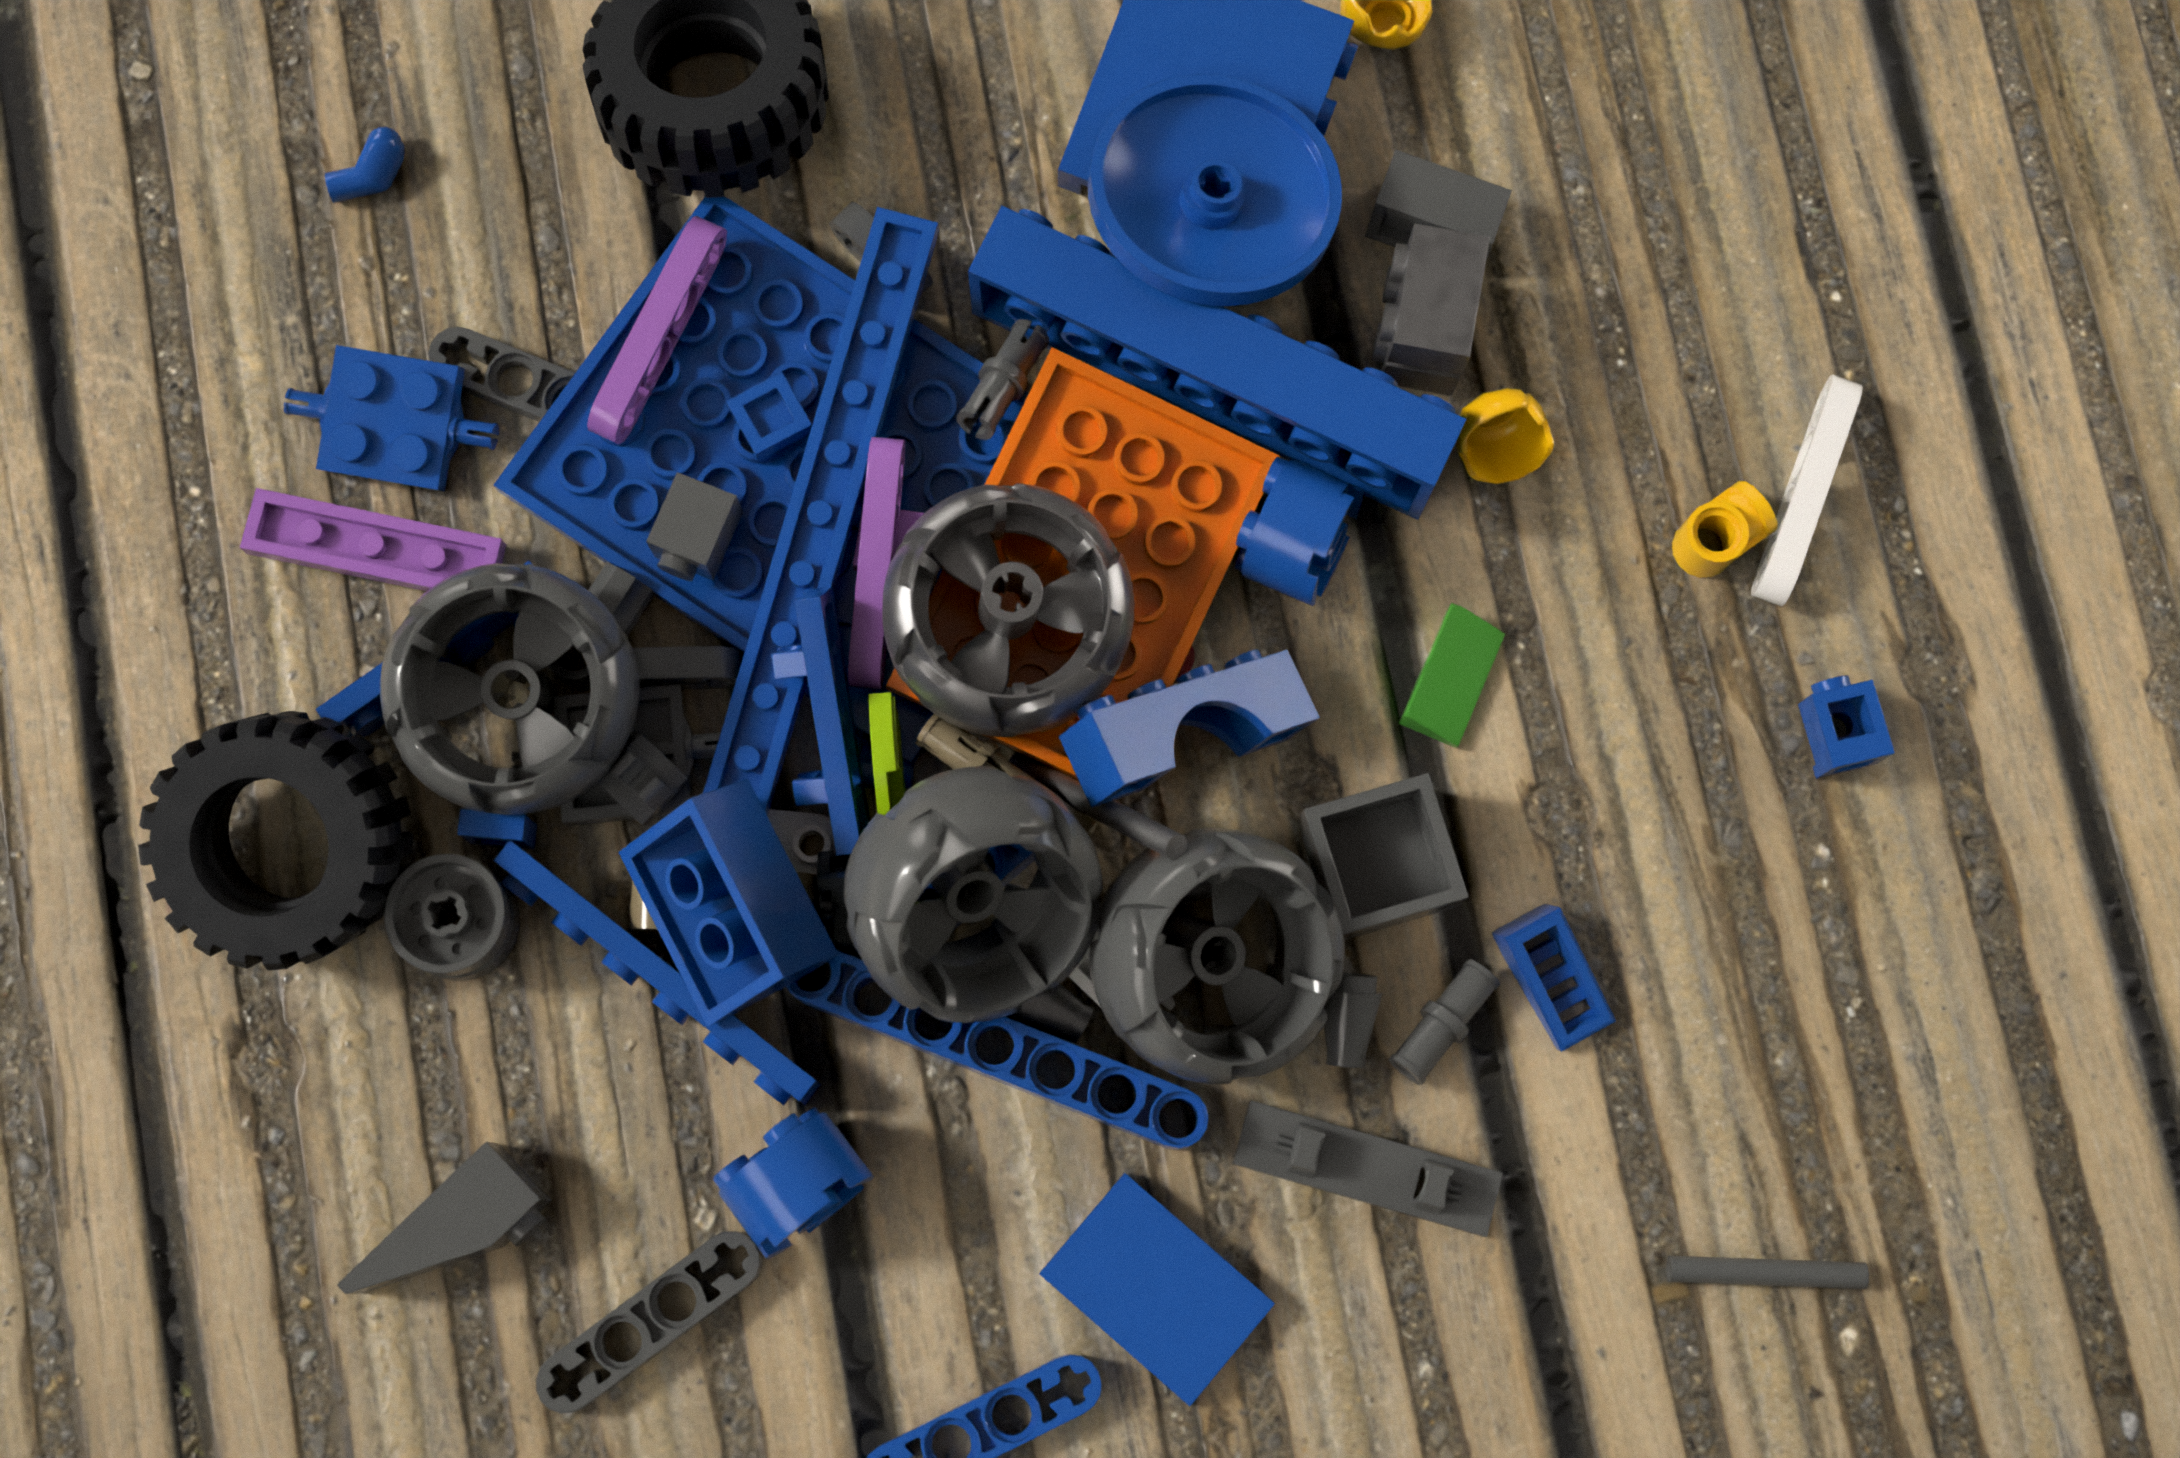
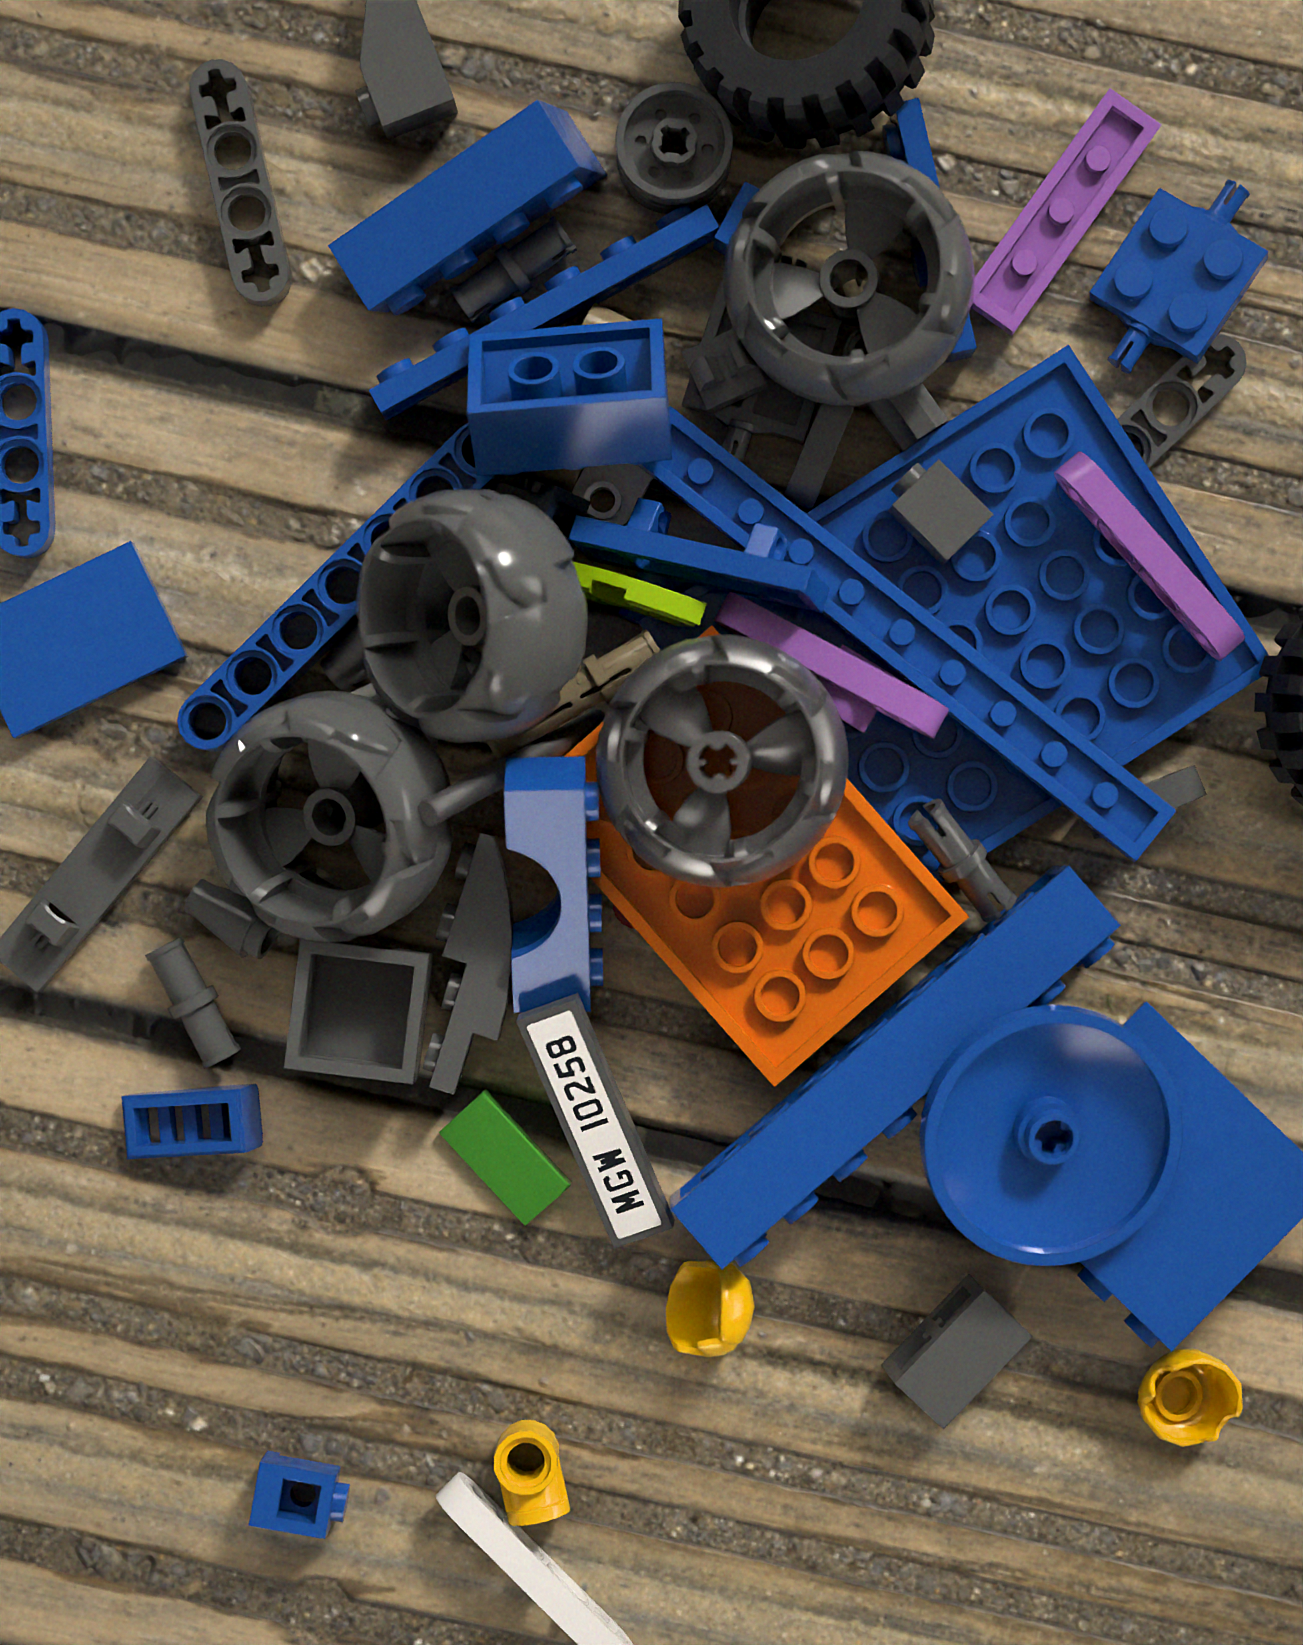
camera: 115 degrees right, 10 degrees up
blue brick [713,1107,874,1259] -> none
blue plate [726,371,812,461] -> none
blue brick [1235,457,1364,606] -> none
flat silver piece [1372,223,1490,396] -> none
none -> blue wedge [328,100,608,316]
none -> dark grey slope [423,833,514,1095]
none -> dark grey pin [450,216,577,323]
none -> tile [516,993,675,1249]

